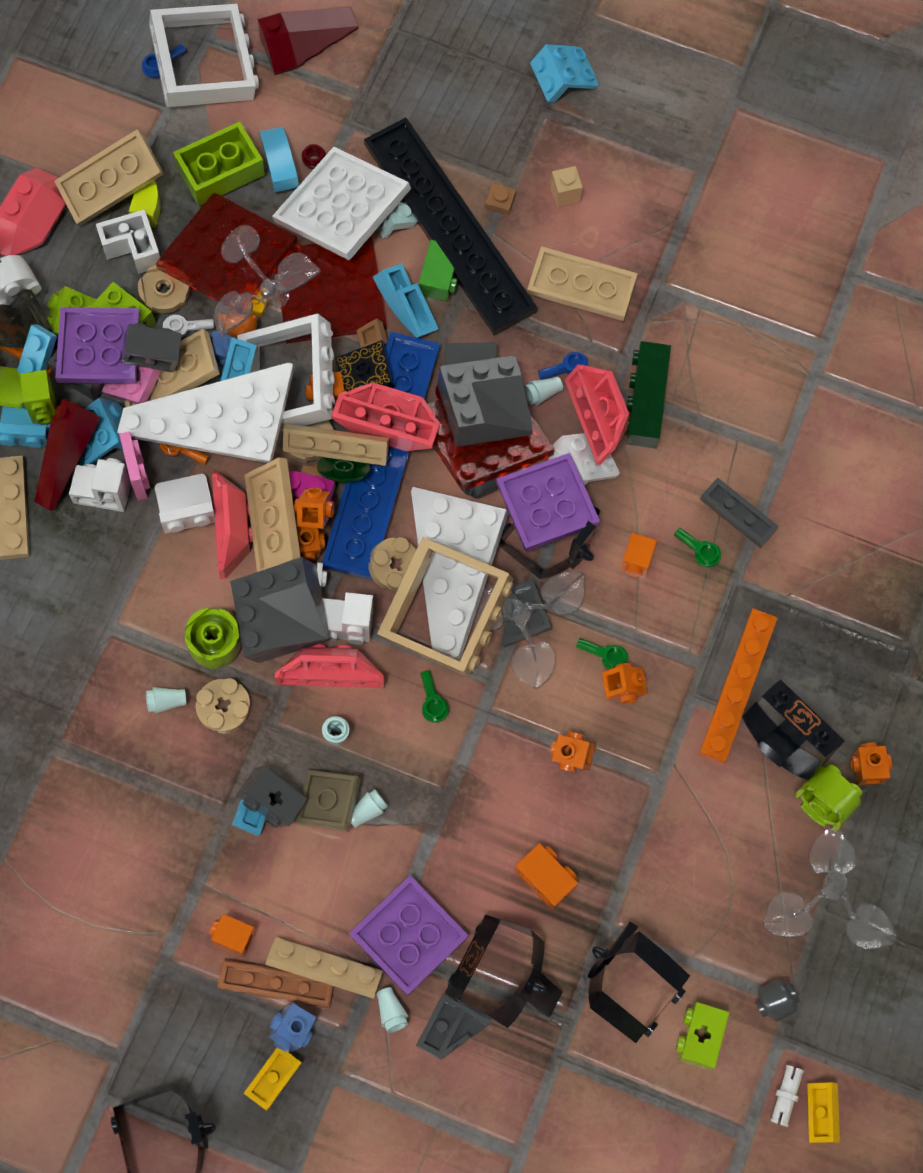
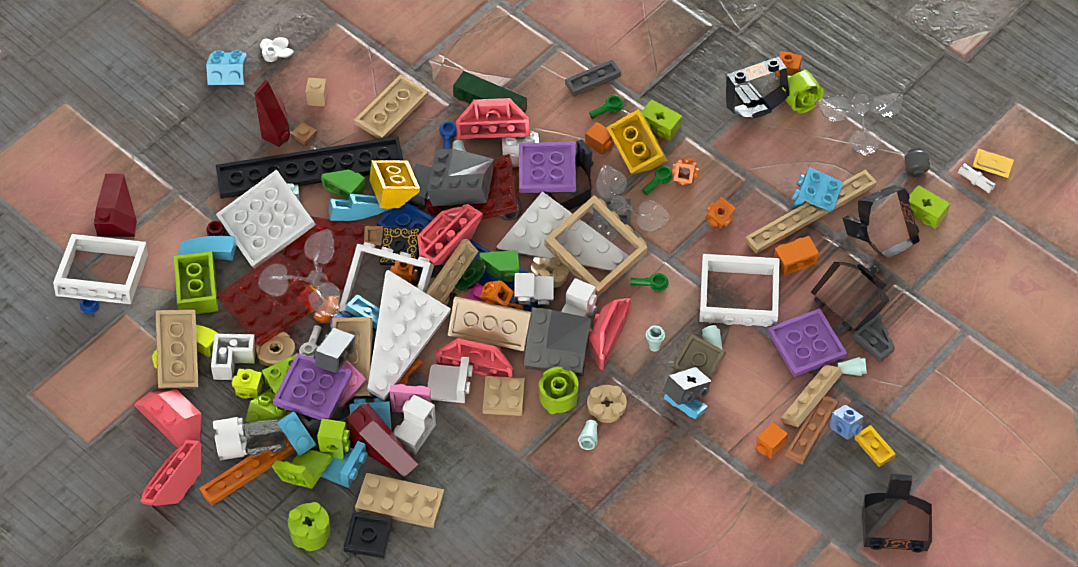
camera: 65 degrees left, 15 degrees down
orange plate [699,608,778,764] -> none
none -> neon yellow brick [232,369,264,399]
none -> dark red wedge [254,80,290,147]
none -> white plate [260,37,294,62]
none -> yellow slope [369,161,420,209]
none -> bright green slope [479,250,519,282]
none -> tan plate [483,376,525,416]
none -> white brick [514,273,554,306]
none -> yellow slope [606,109,668,174]
none -> lime brick [641,99,682,141]
none -> white window [699,254,779,327]
none -> tan plate [745,169,877,254]
none -> medium azure bracket [792,167,843,212]

